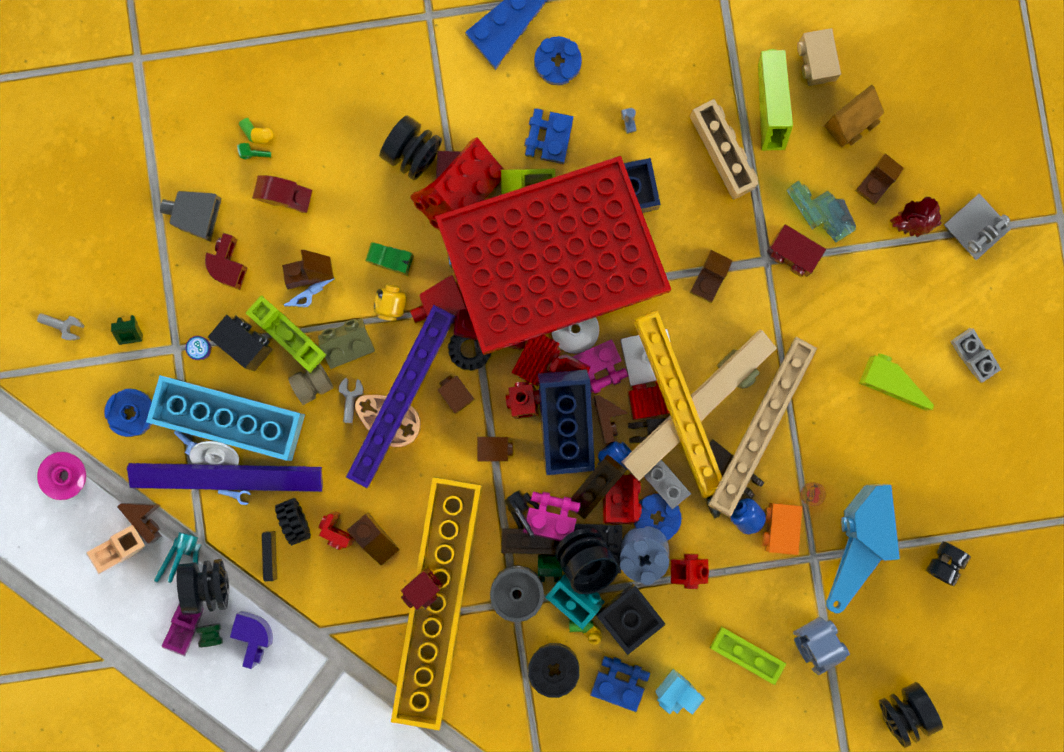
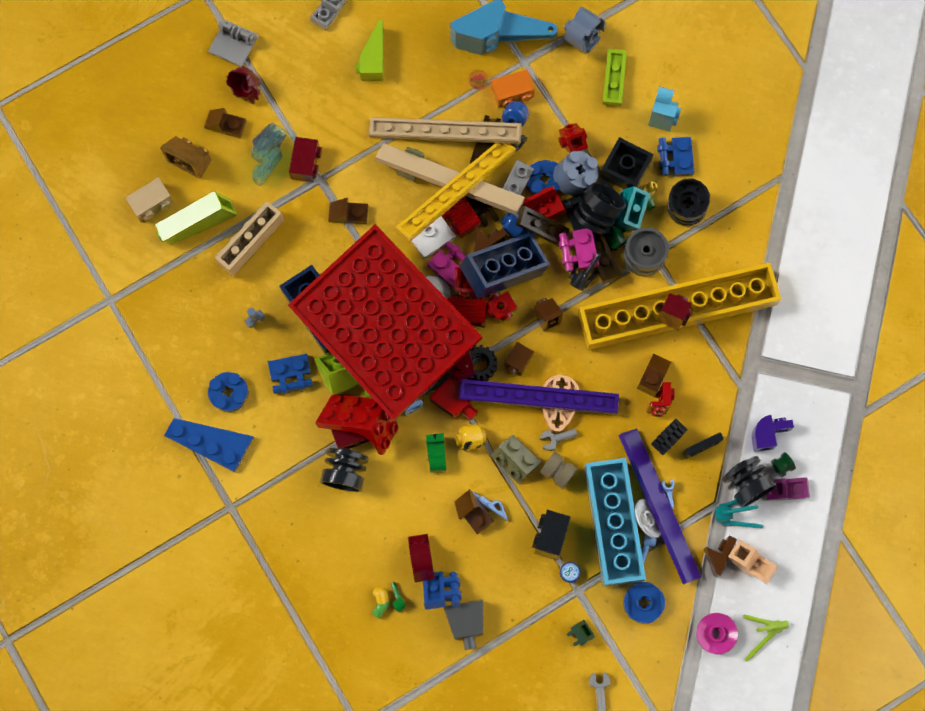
camera: 115 degrees left, 10 degrees down
dark red brick [205,233,248,290] -> none
lime slope [246,295,327,373] -> none
none -> blue plate [423,572,462,610]
none -> lime plant [743,614,789,662]

